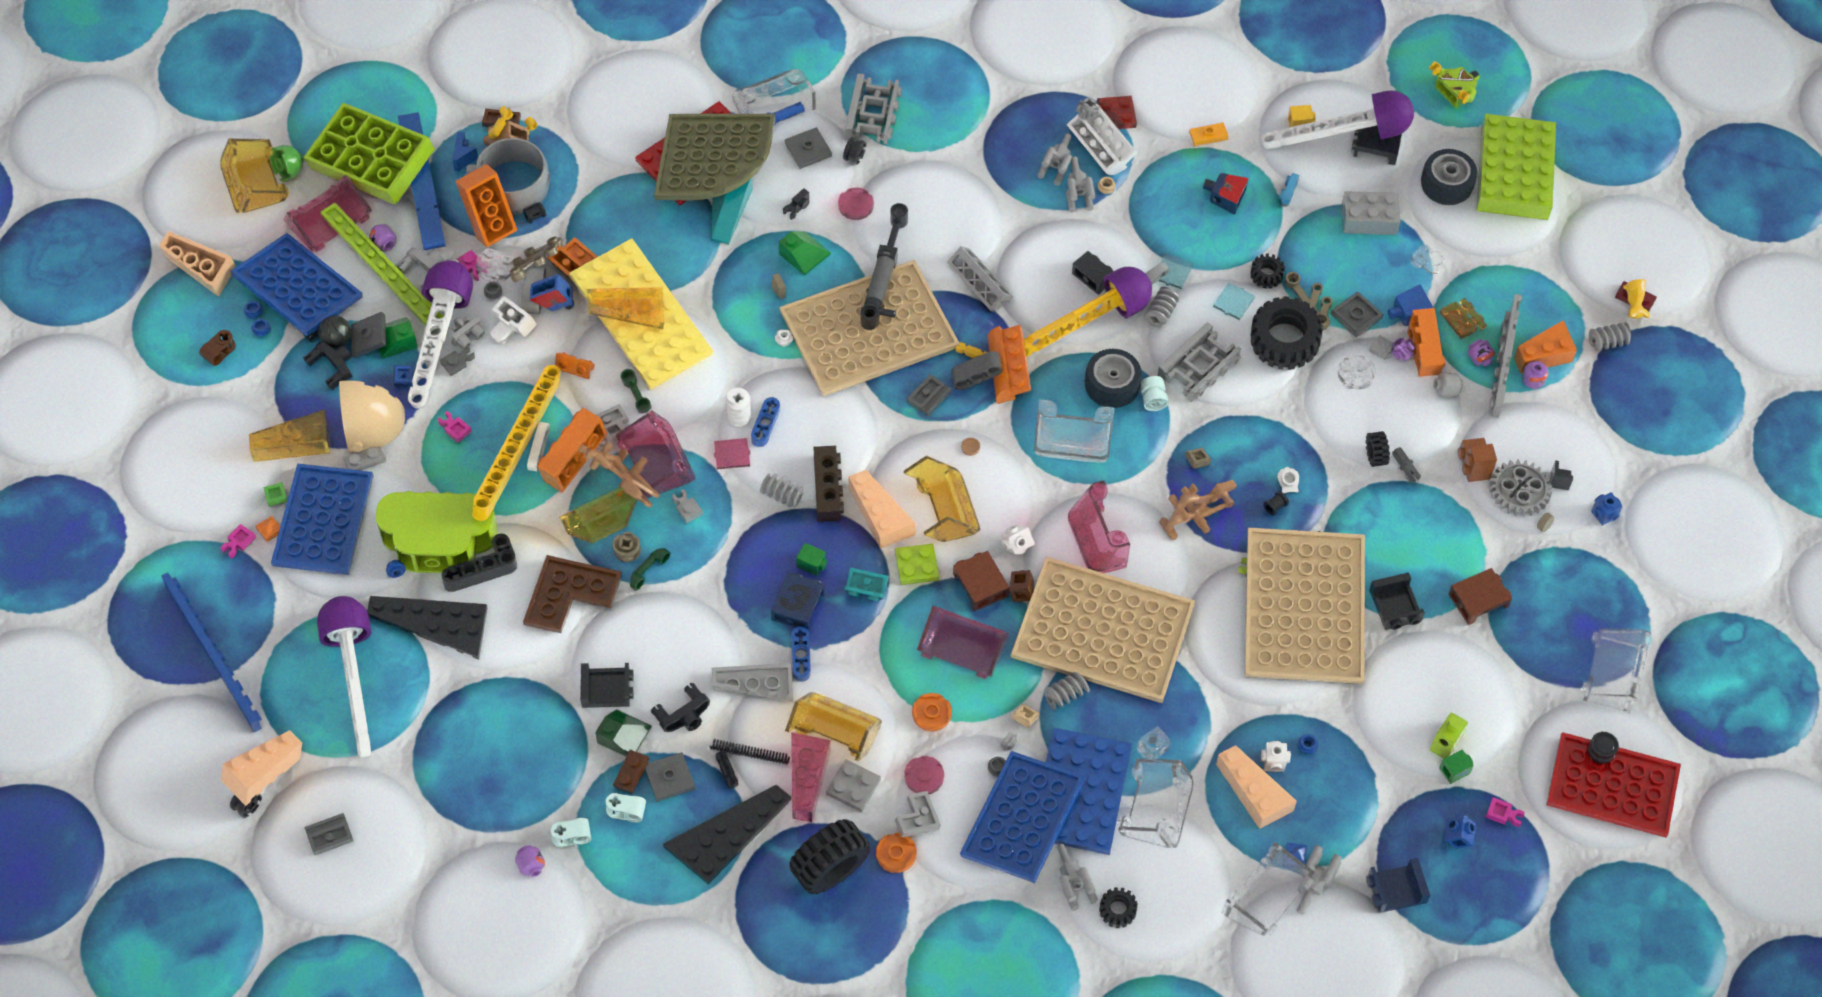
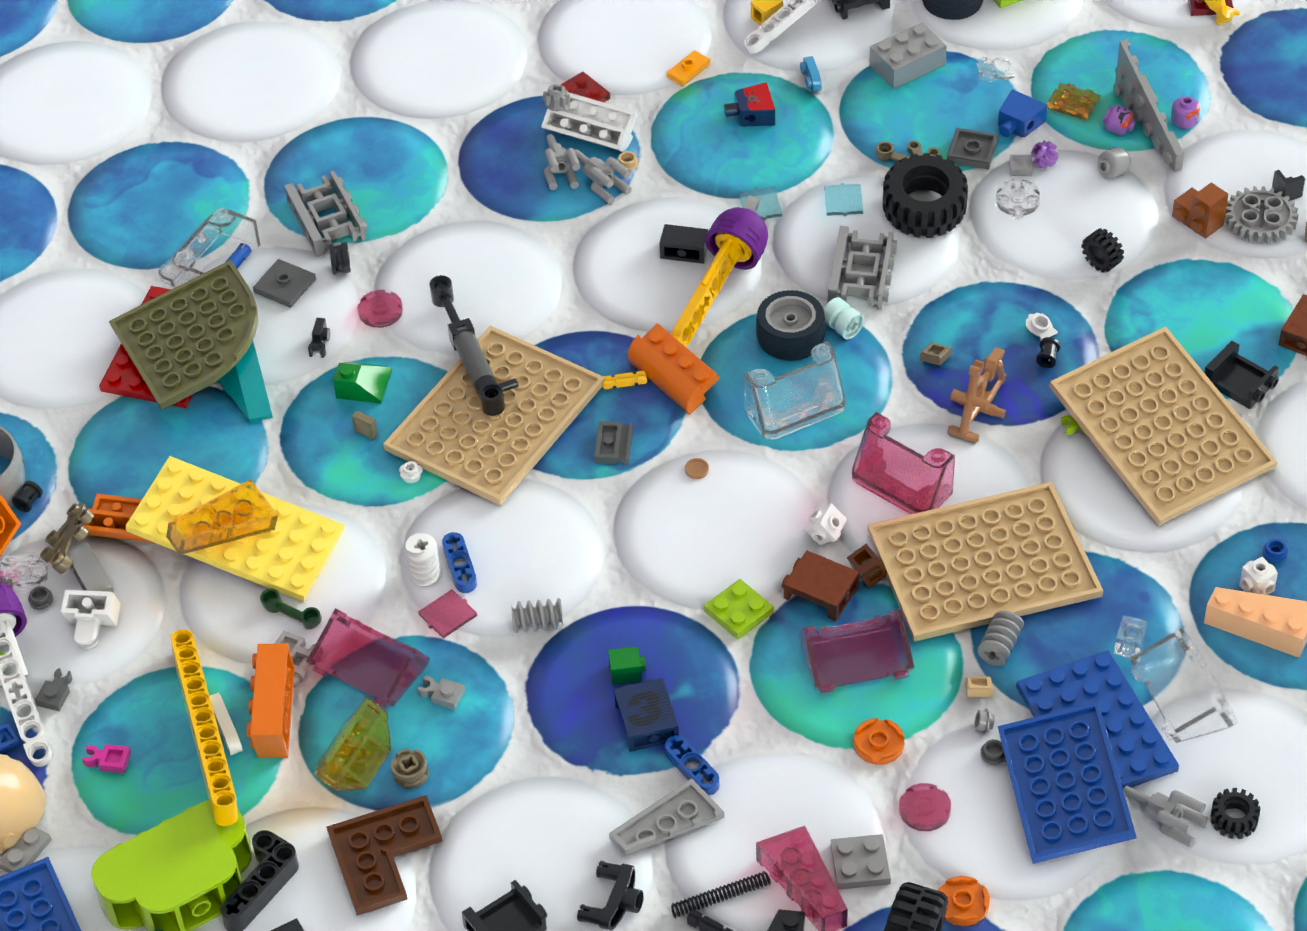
camera: 30 degrees left, 10 degrees down
light grey hips [451,316,485,349] -> none
blue torso [529,274,574,311] -> none
orange hinge [555,352,595,379] -> none
medium nougat piece [578,442,660,508] -> none
dark green bar [630,548,671,591] -> none
clear yellow windscreen [785,692,882,761] -> none
dark brown brick [813,445,844,522] -> none
teal bracket [844,567,889,601] -> none
light nougat wedge [849,470,916,549] -> none
light grey plate [895,791,941,838] -> none
clear yellow windscreen [903,455,980,542] -> none
light grey fence [947,246,1013,312] -> none
dark grey beam [951,351,1002,390] -> none
light grey piece [1144,287,1180,326] -> none
black tyre [1250,253,1285,289] -> none
dark grey axle [1392,447,1421,483] -> none
orange wedge [1407,308,1445,377] -> none
orange wedge [1514,320,1577,374] -> none
light grey piece [1589,322,1631,351] -> none

